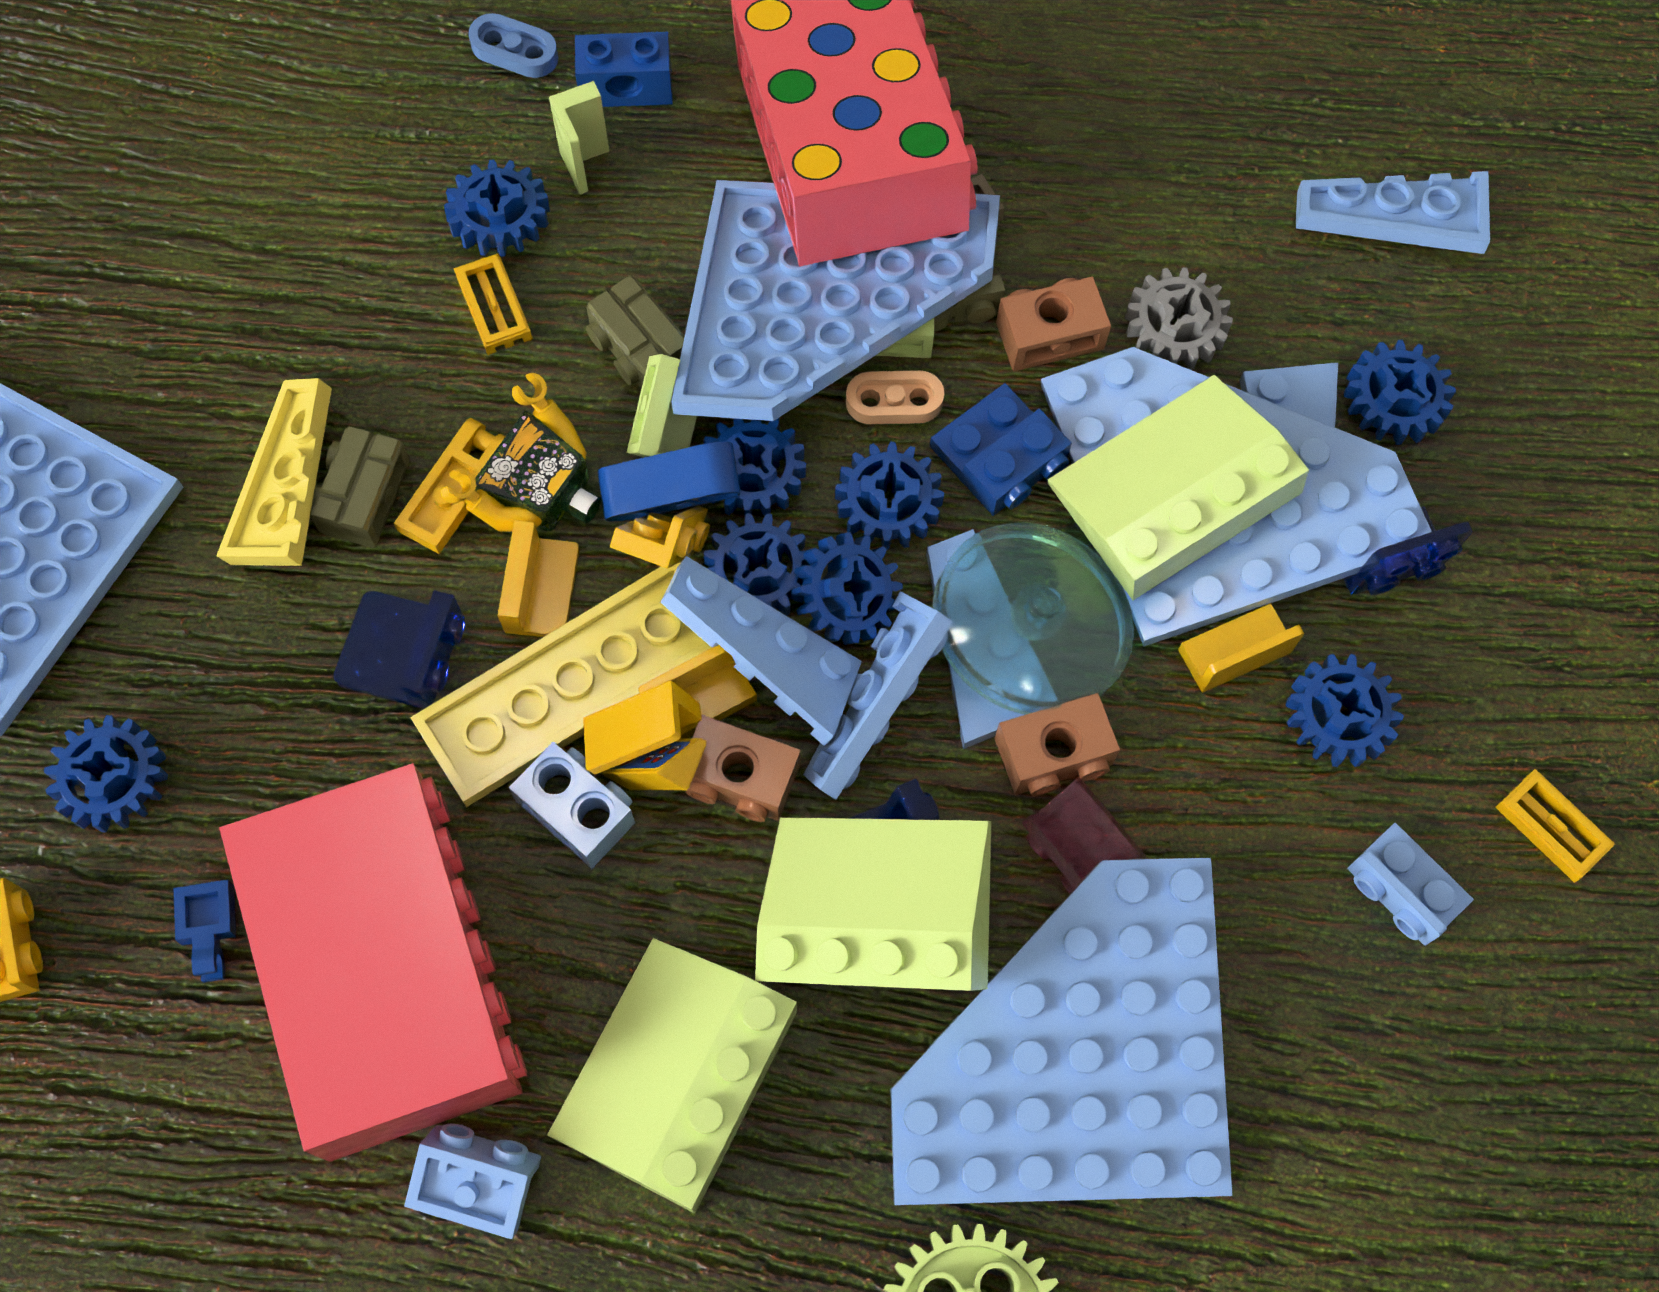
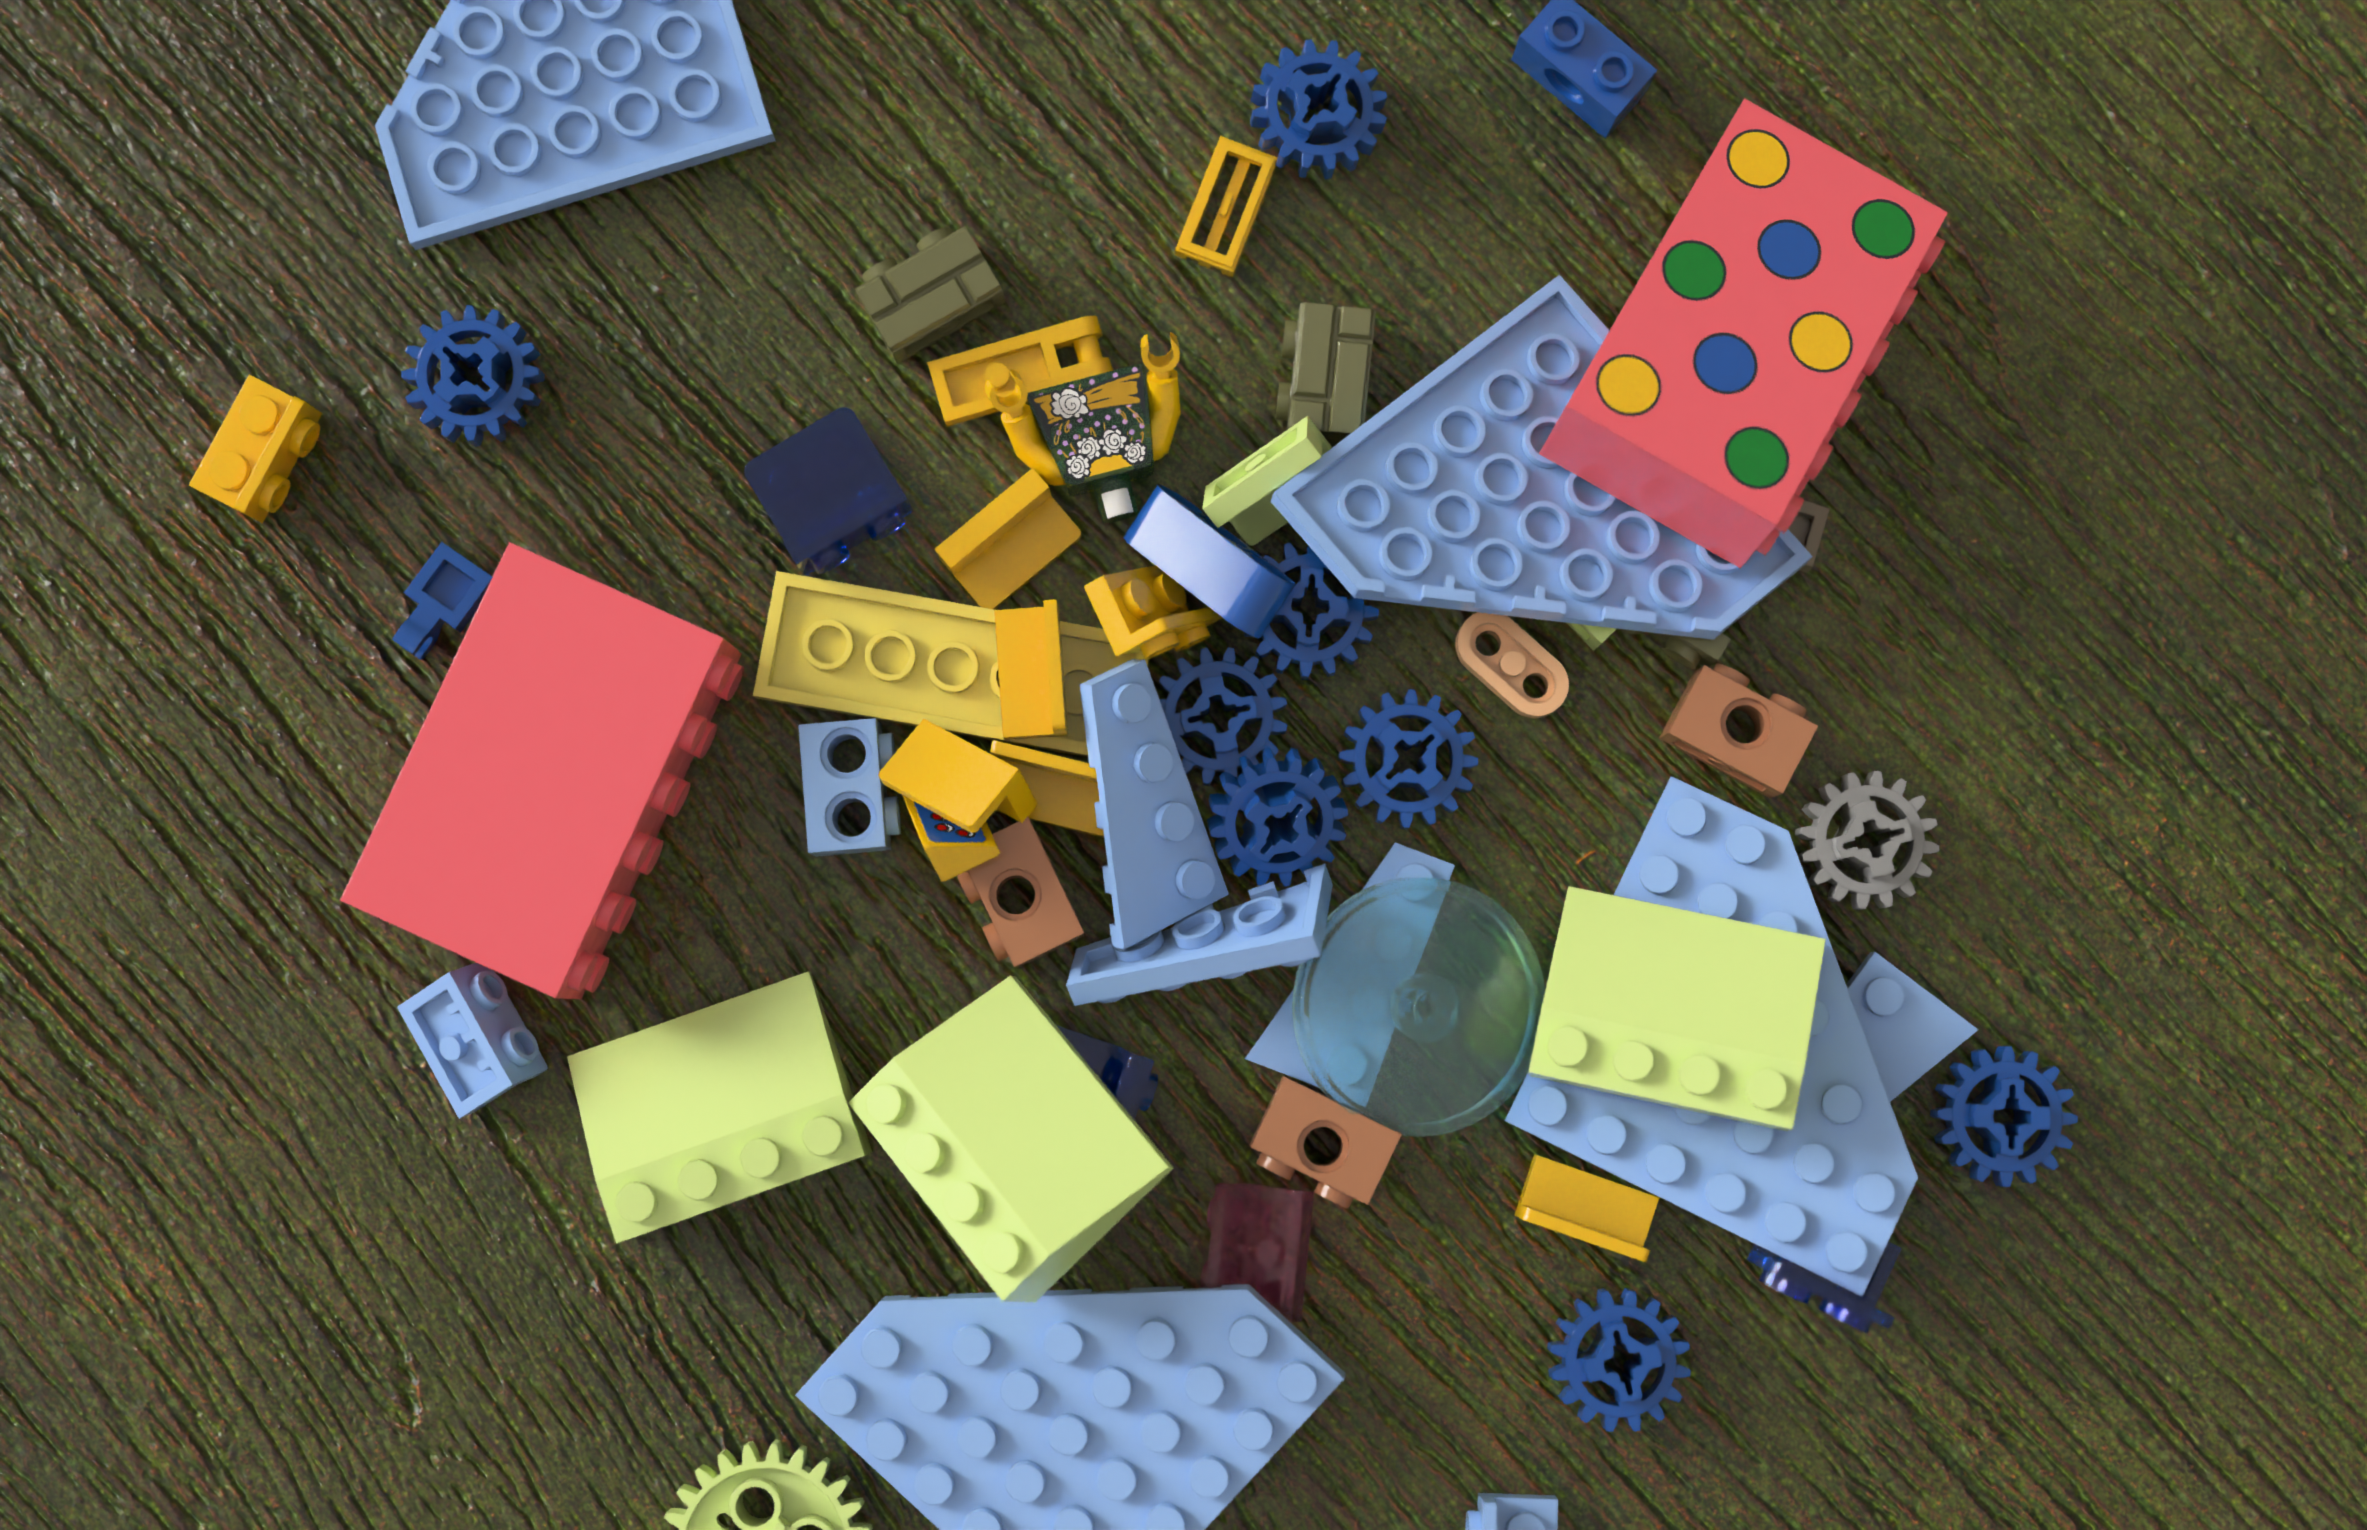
camera: 45 degrees right, 15 degrees up
light yellow wing [217,378,332,566] -> none
yellowish green panel [549,81,610,195] -> none
blue plate [930,383,1072,516] -> none
light blue wing [1296,171,1490,254] -> none
none -> yellow panel [994,599,1068,740]

